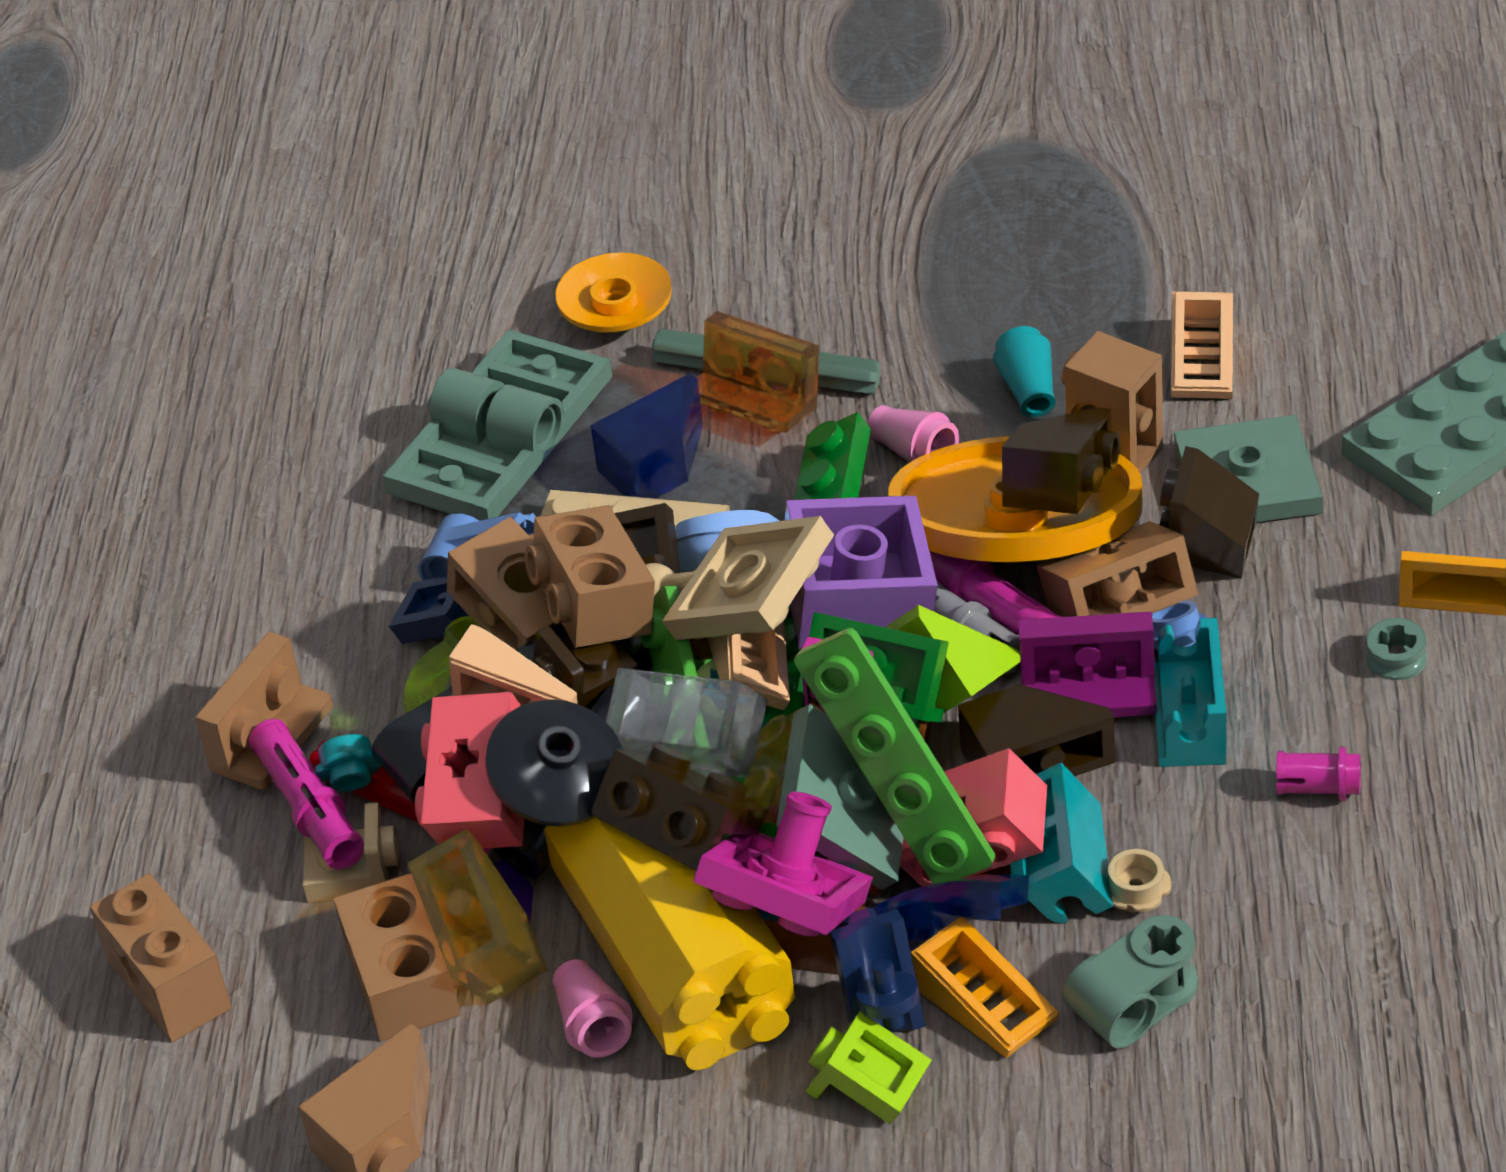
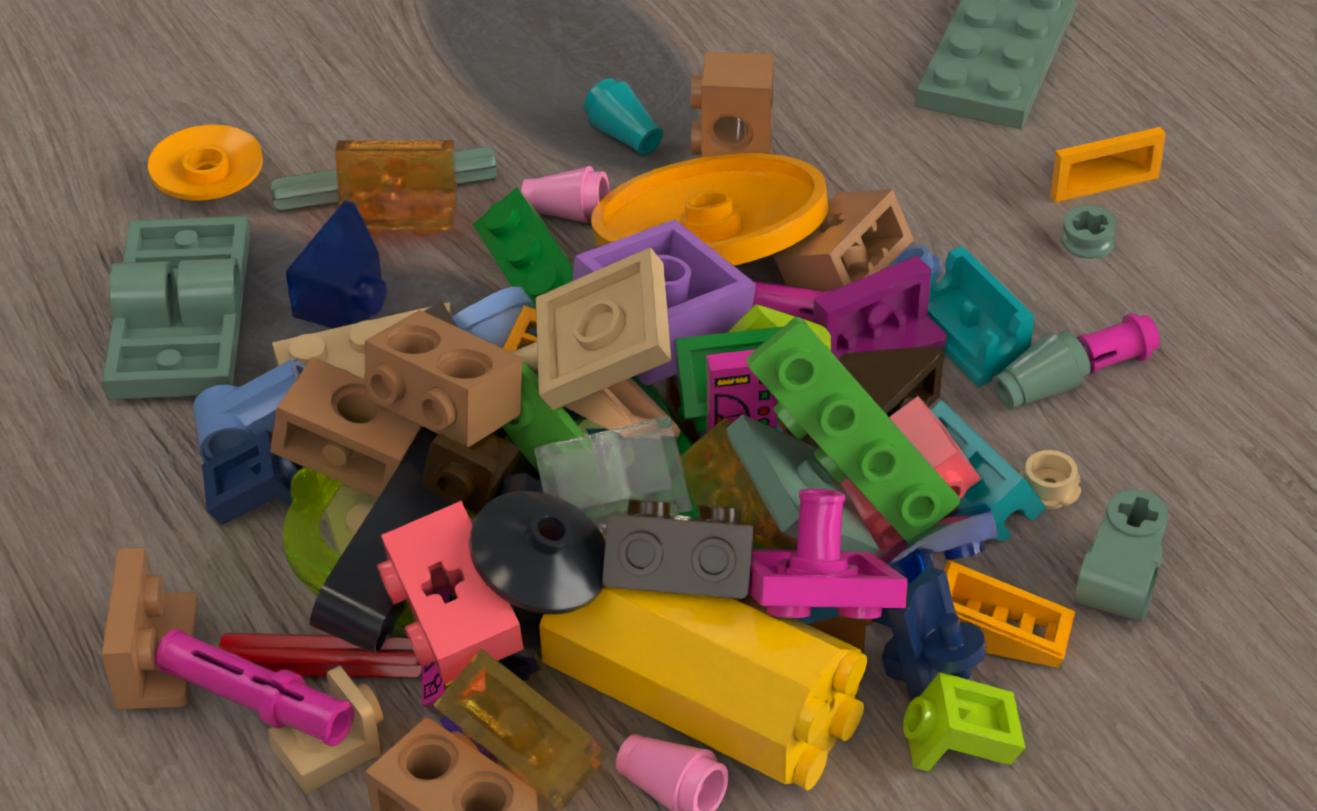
camera: 35 degrees left, 0 degrees up
teal plate [315,734,380,792] -> none
light nougat slope [449,624,577,706] -> none
dark brown slope [1002,408,1120,514] -> none
dark brown slope [1159,446,1259,578] -> none
light nougat slope [1171,291,1233,399] -> none
sand green plate [1174,415,1323,522] -> none
none -> sand green cone [992,331,1090,410]

